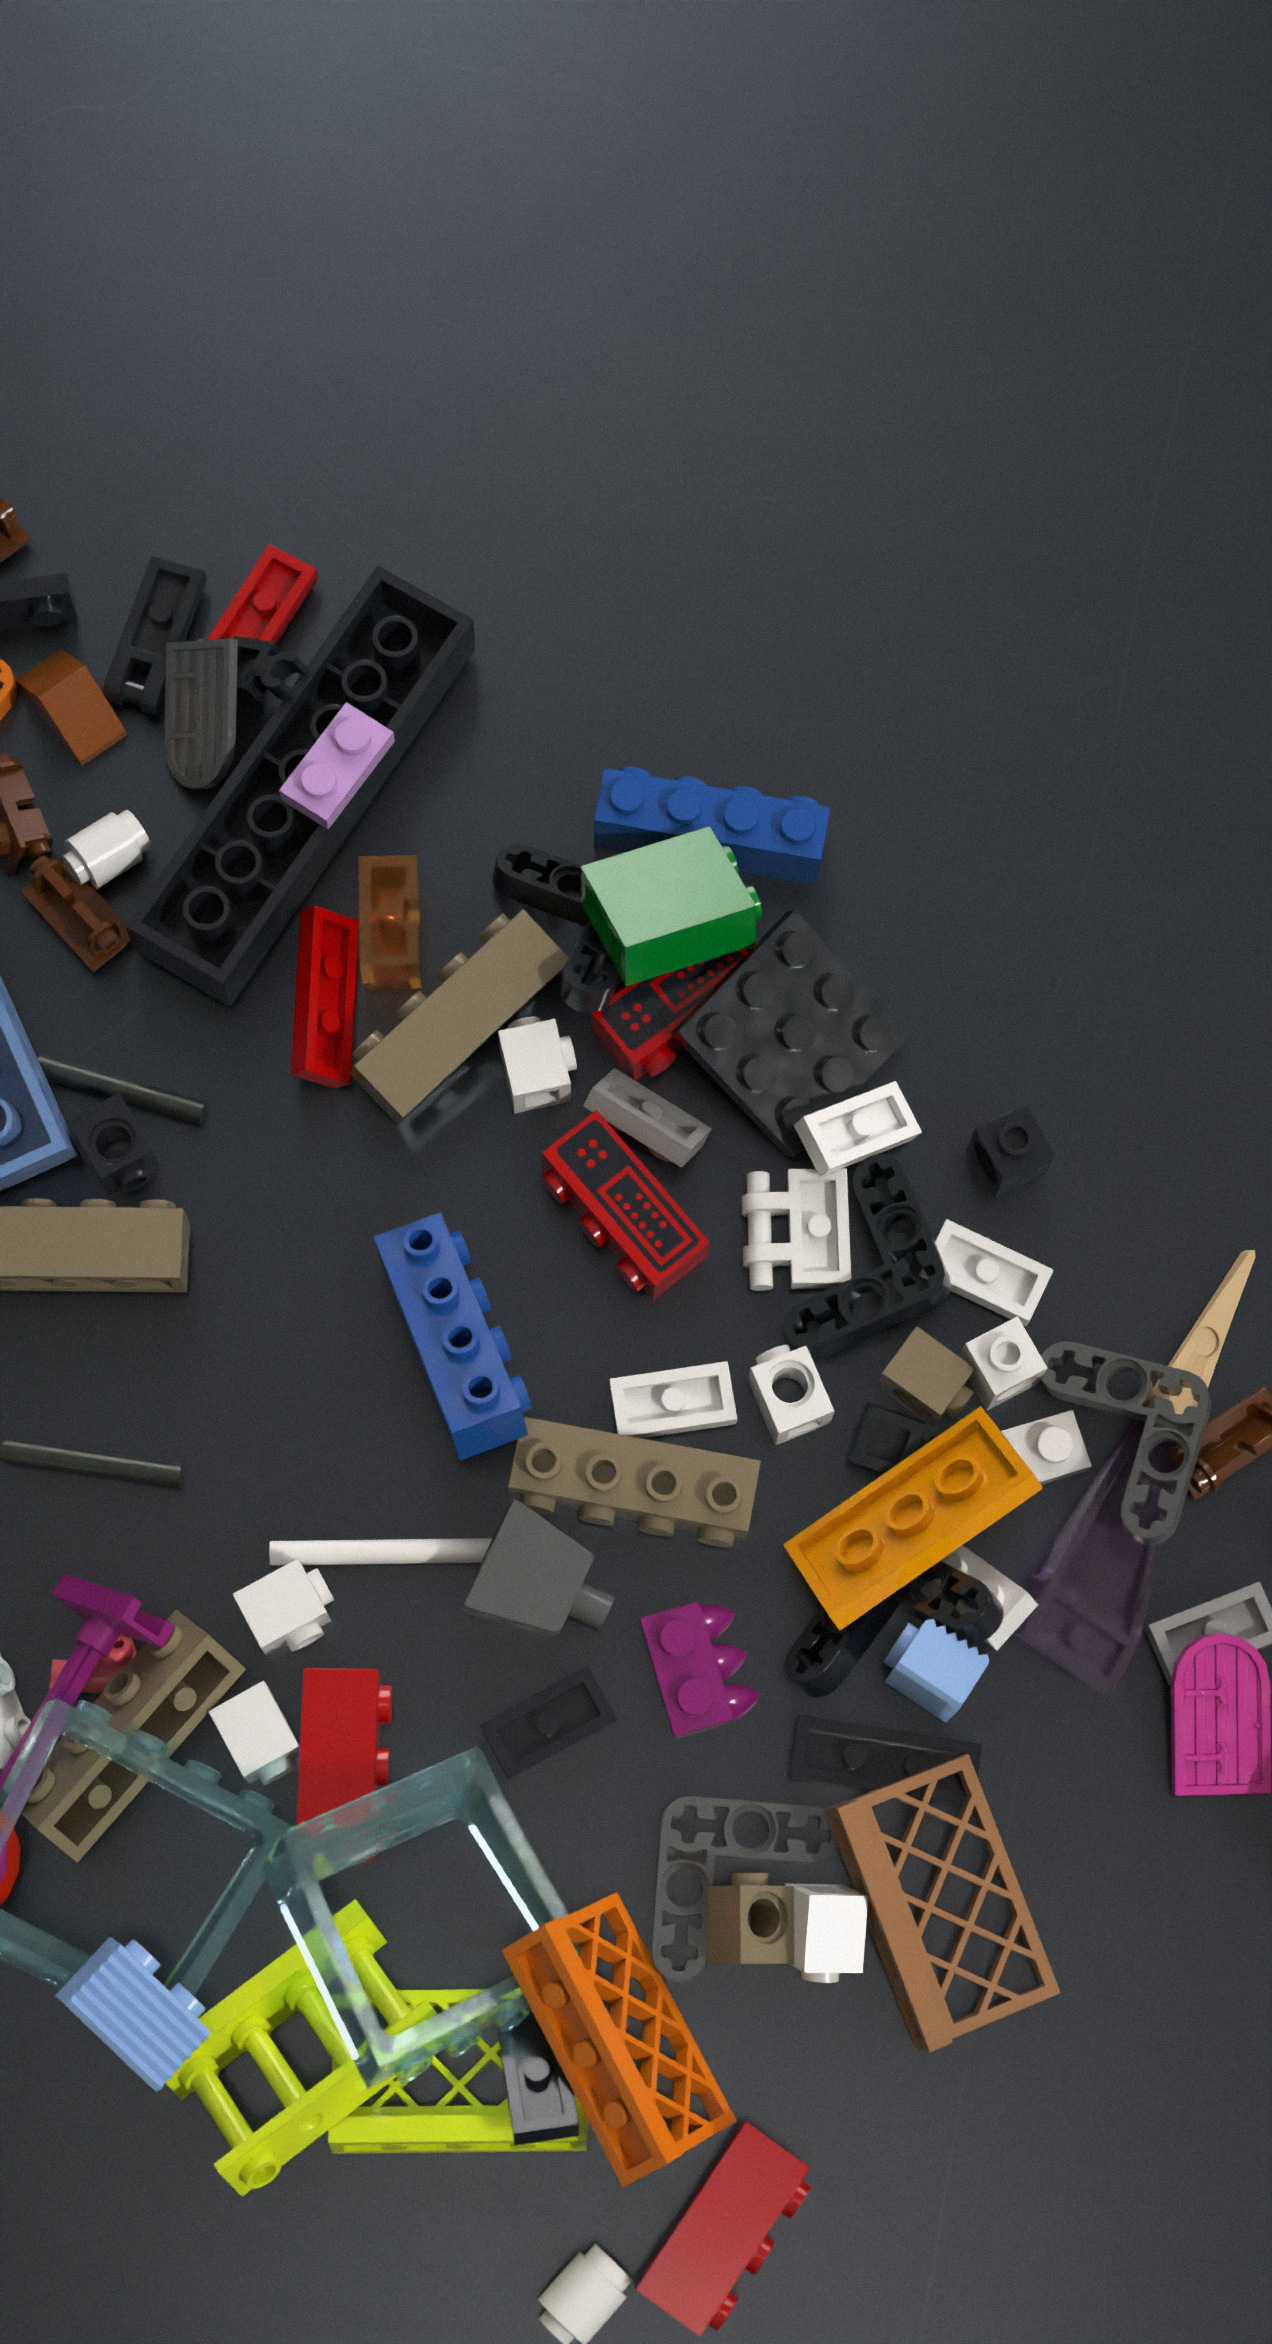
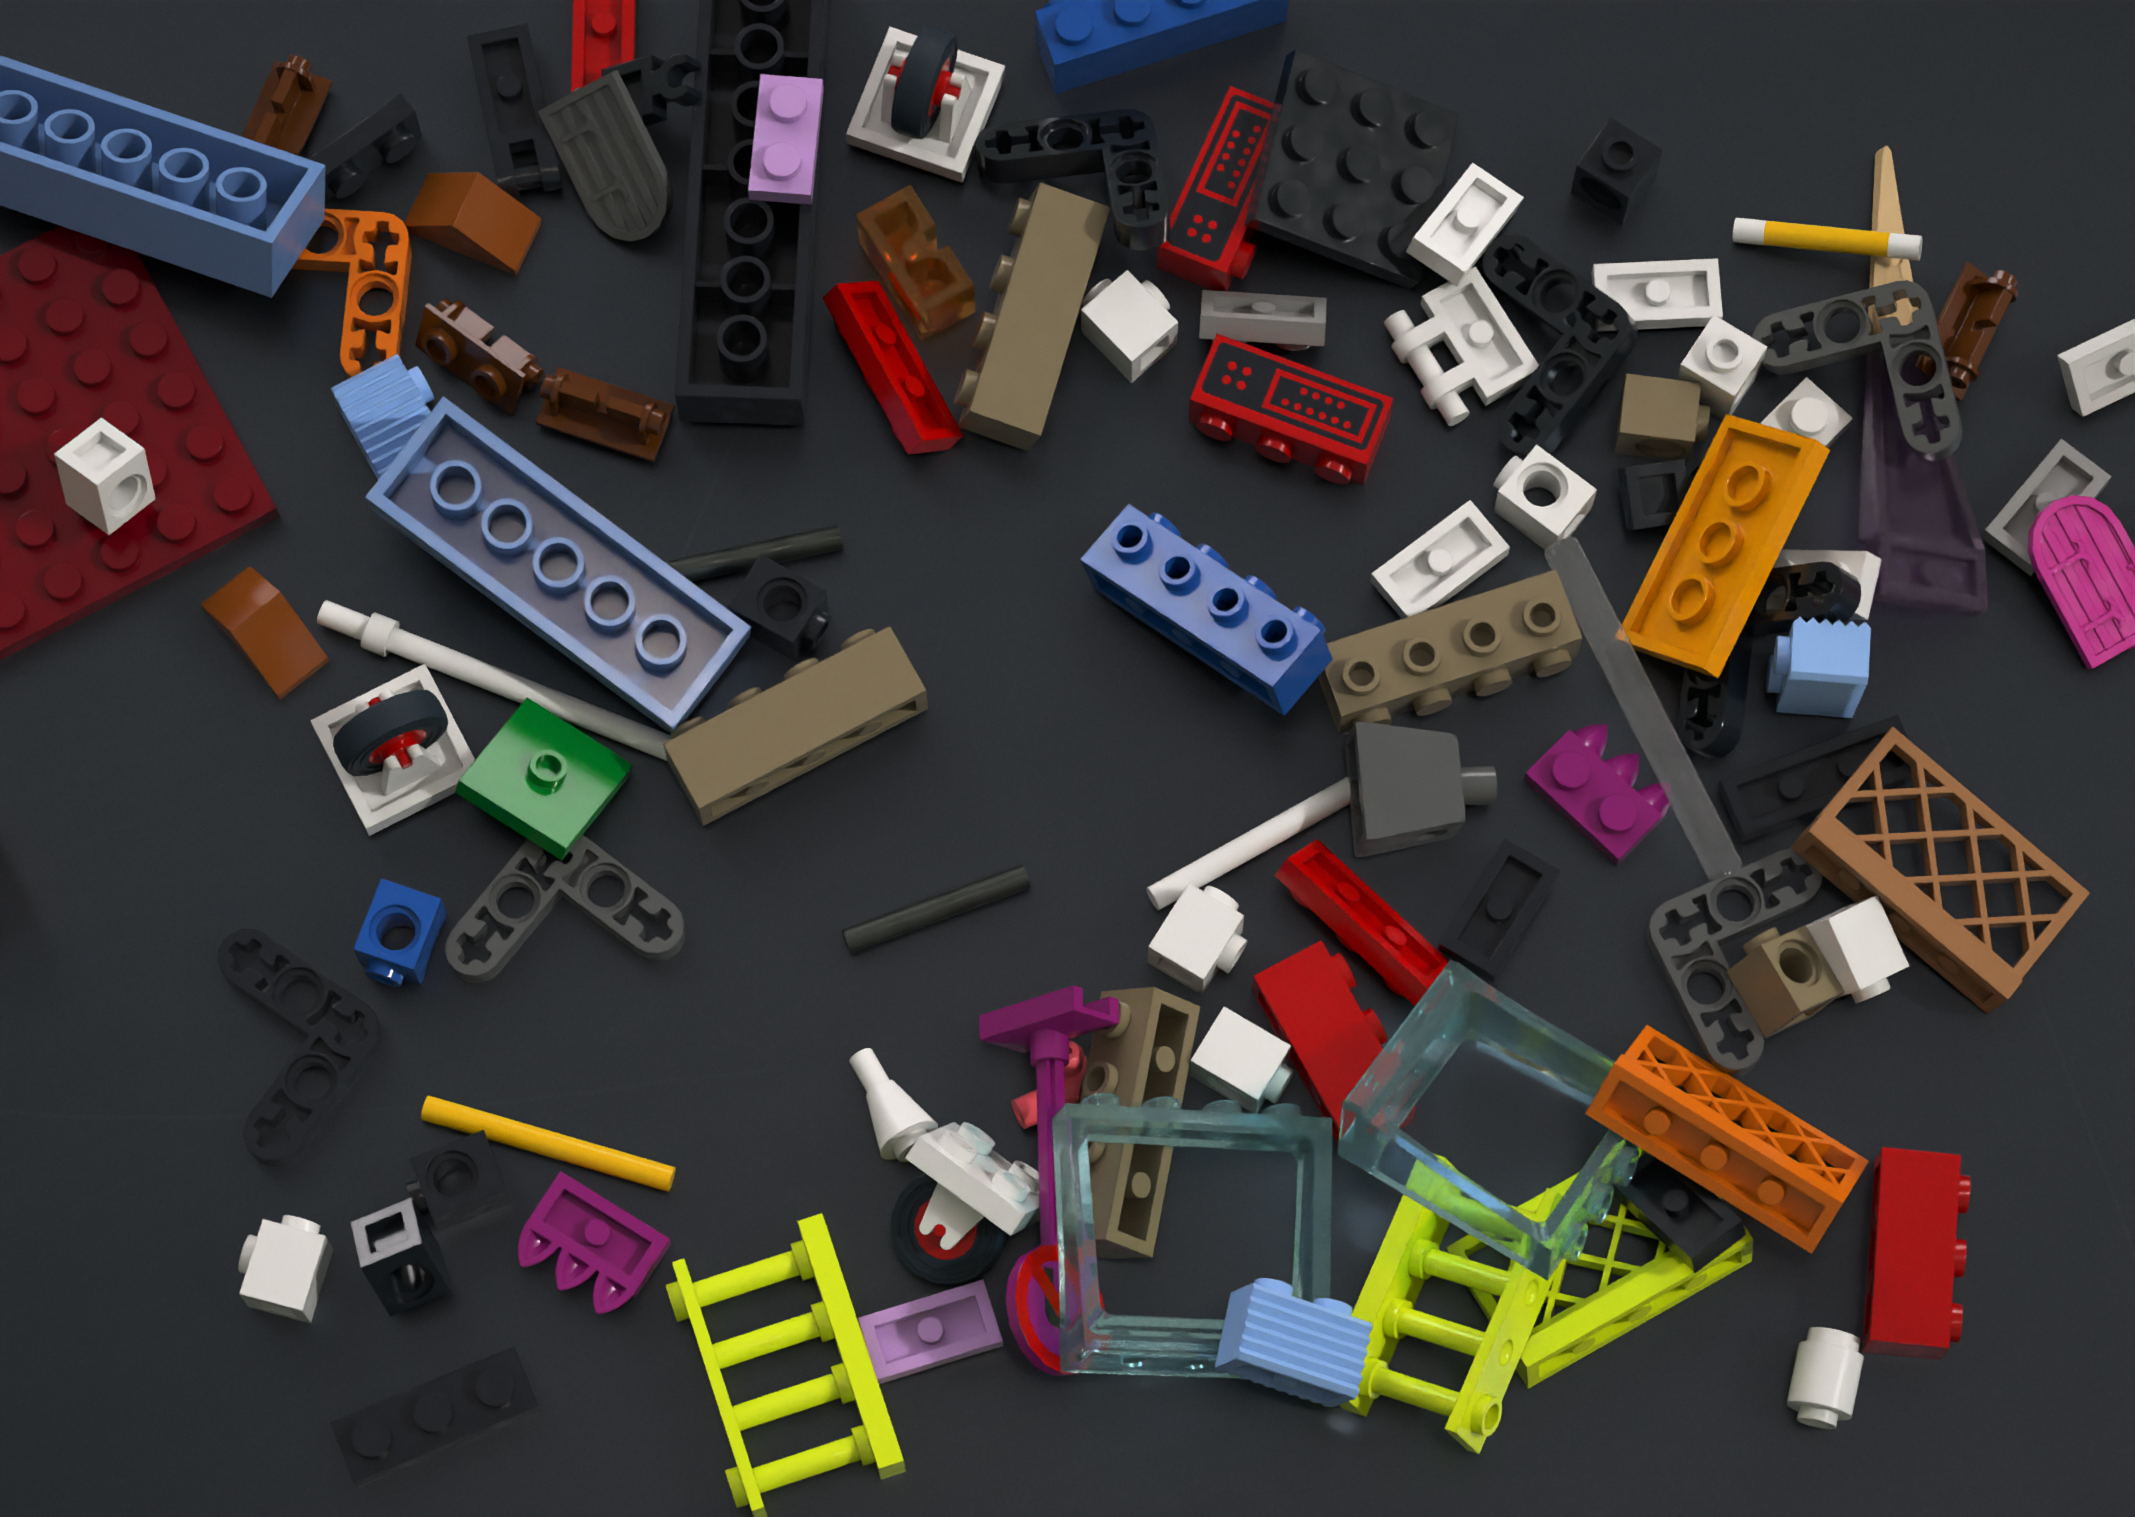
camera: 25 degrees left, 0 degrees up
white brick [62,810,151,889] -> none
brick [581,826,762,986] -> none
none -> white plate [846,26,1005,183]
none -> red plate [1274,839,1457,1006]
none -> clear axle [1544,536,1743,881]
none -> yellow bar [1733,218,1923,261]

